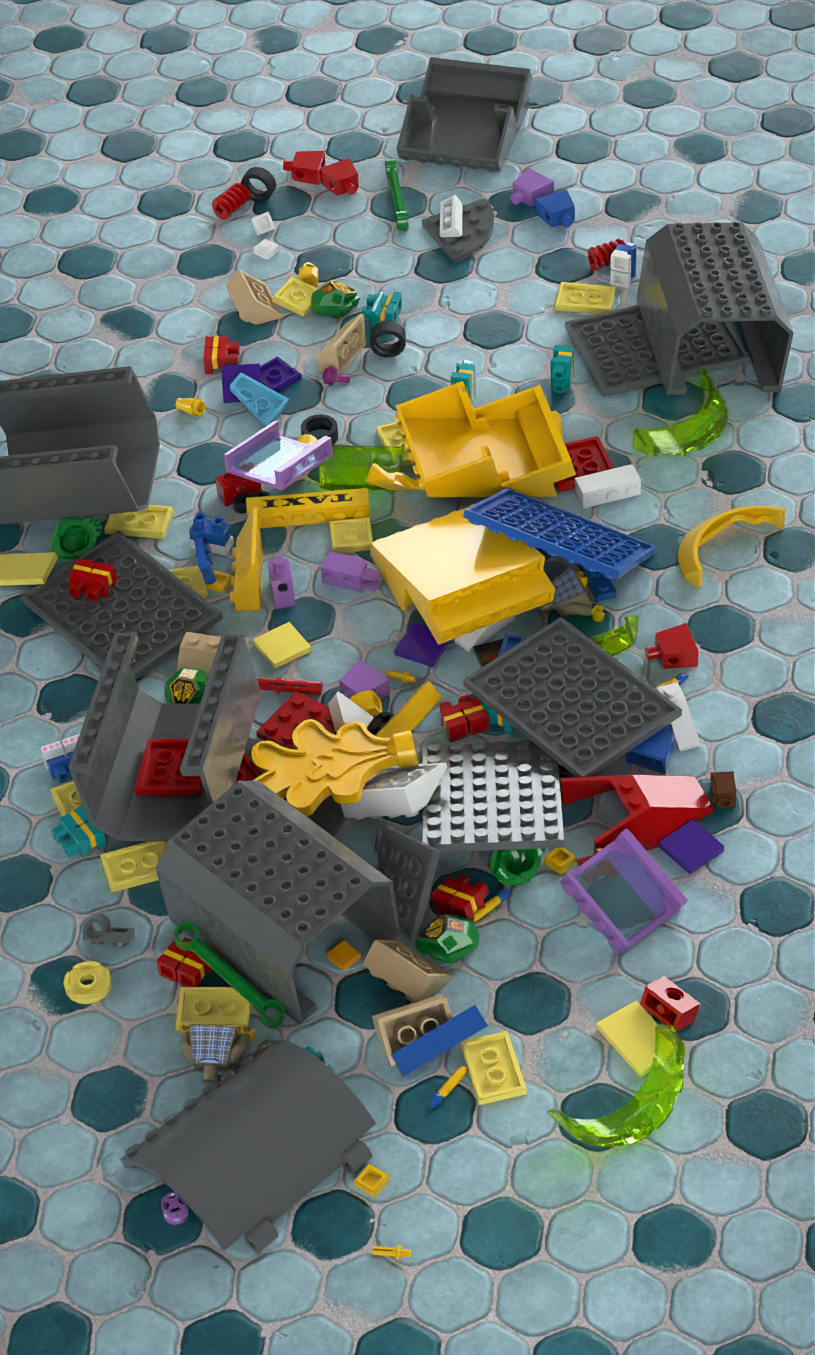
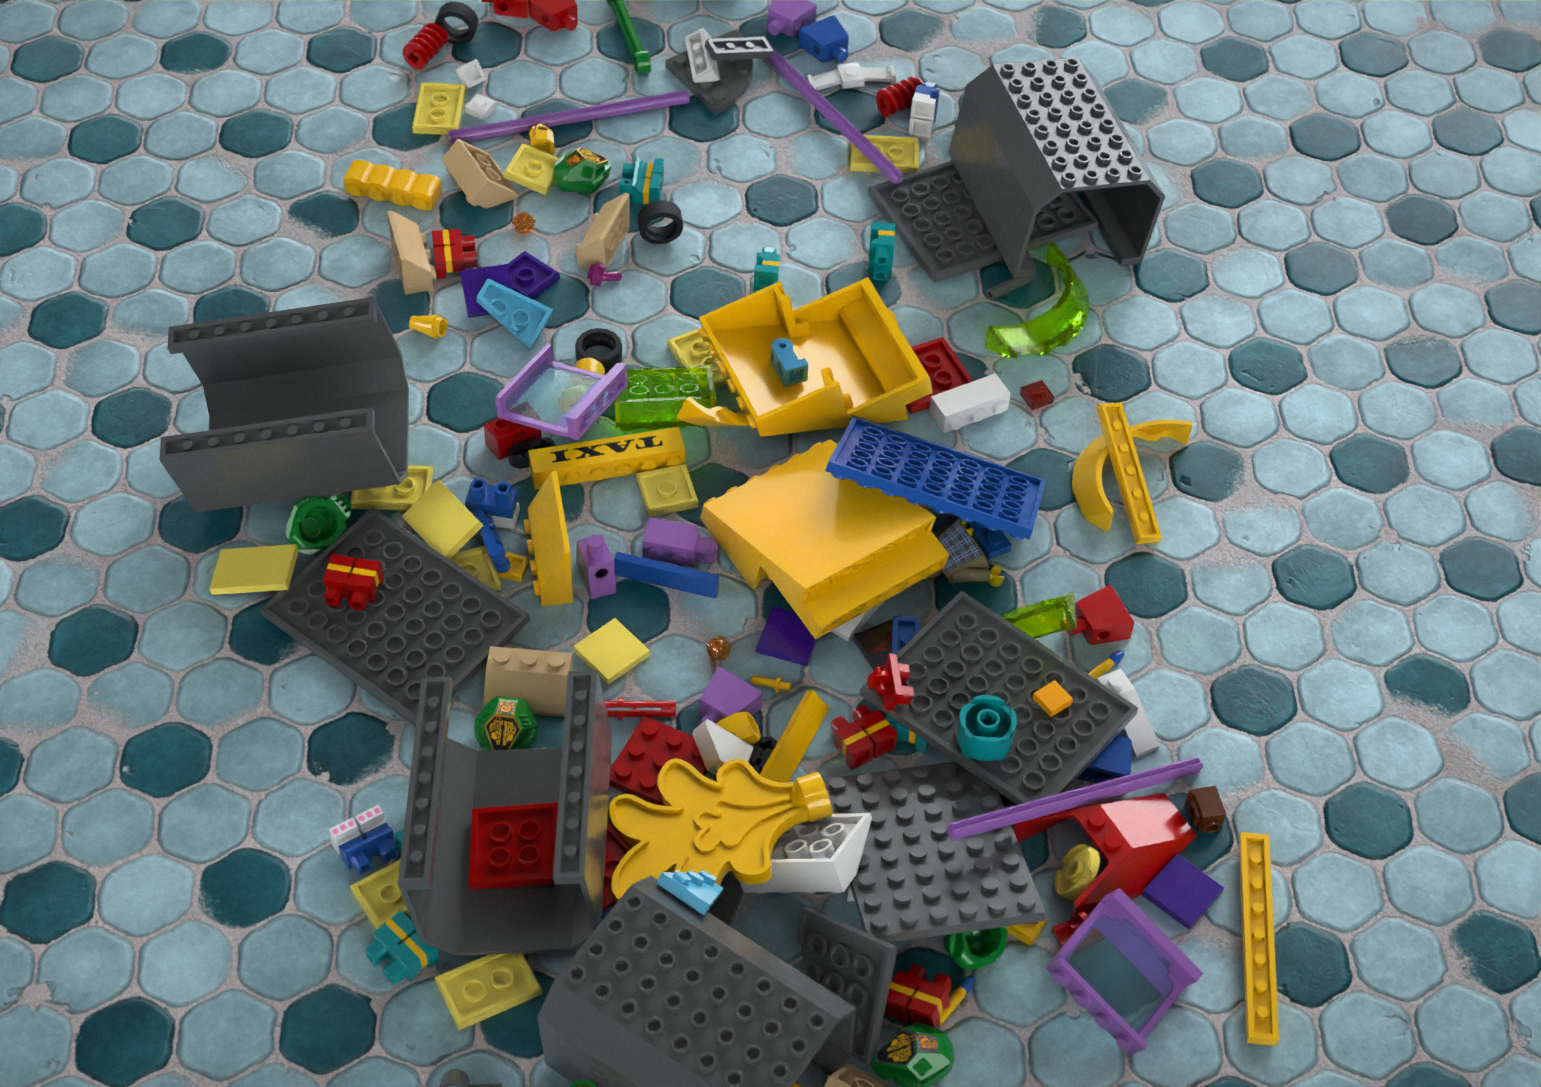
camera: 15 degrees left, 5 degrees up
none -> yellow brick [343,160,442,211]
none -> tan slope [387,211,437,295]
none -> light yellow tile [402,479,484,560]
none -> light yellow tile [412,82,466,135]
none -> medium lavender axle [448,90,690,144]
none -> clear orange plate [512,212,536,234]
none -> blue tile [614,552,719,599]
none -> medium azure wing [656,870,723,916]
none -> dark grey plate [704,37,773,60]
none -> clear orange plate [707,635,731,661]
none -> medium lavender axle [765,47,903,184]
none -> dark azure leg [771,338,809,387]
none -> white plate [806,63,897,90]
none -> red hips [867,653,914,711]
none -> medium lavender axle [946,757,1203,840]
none -> teal brick [957,695,1017,761]
none -> dark grey piece [986,276,1032,300]
none -> clear red plate [1020,380,1054,410]
none -> light orange tile [1033,680,1073,717]
none -> light yellow tile [1054,844,1100,900]
none -> yellow tile [1096,402,1162,544]
none -> yellow plate [1239,832,1279,1046]

